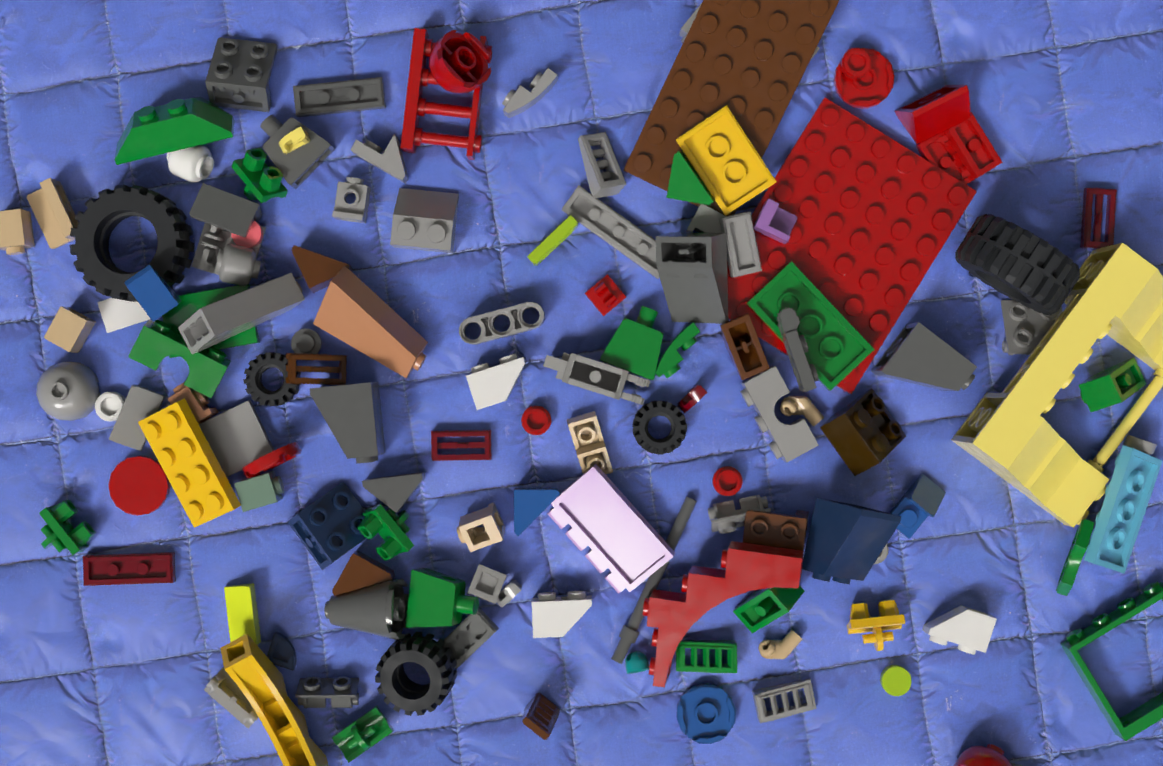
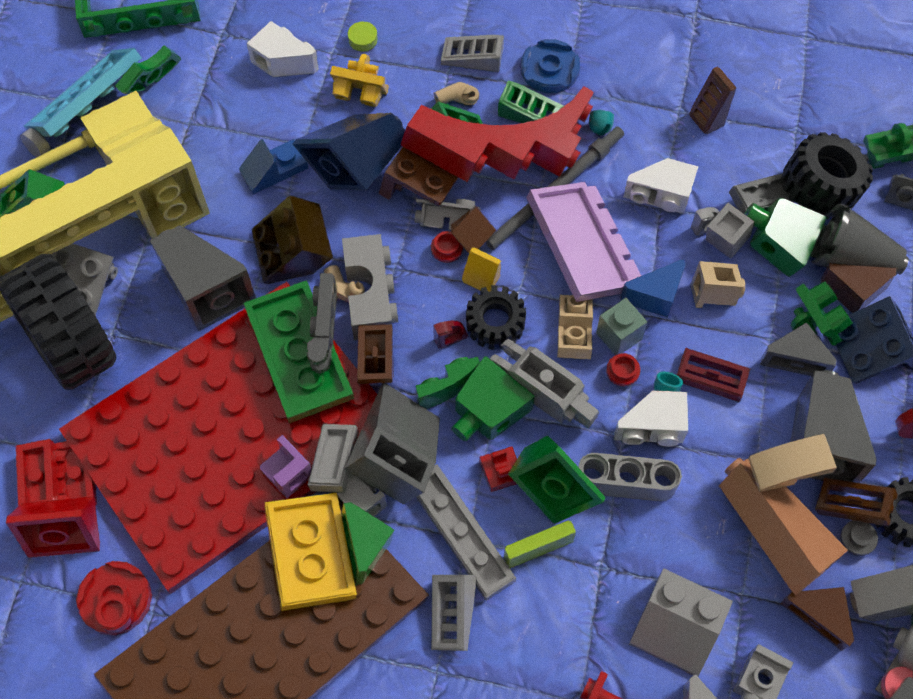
camera: 160 degrees left, 25 degrees down
none -> reddish brown slope [451,206,496,253]
none -> yellow slope [462,247,501,292]
none -> green slope [508,436,606,524]
none -> brick [596,298,648,355]
none -> teal hinge [653,371,683,392]
none -> tan slope [748,434,837,492]

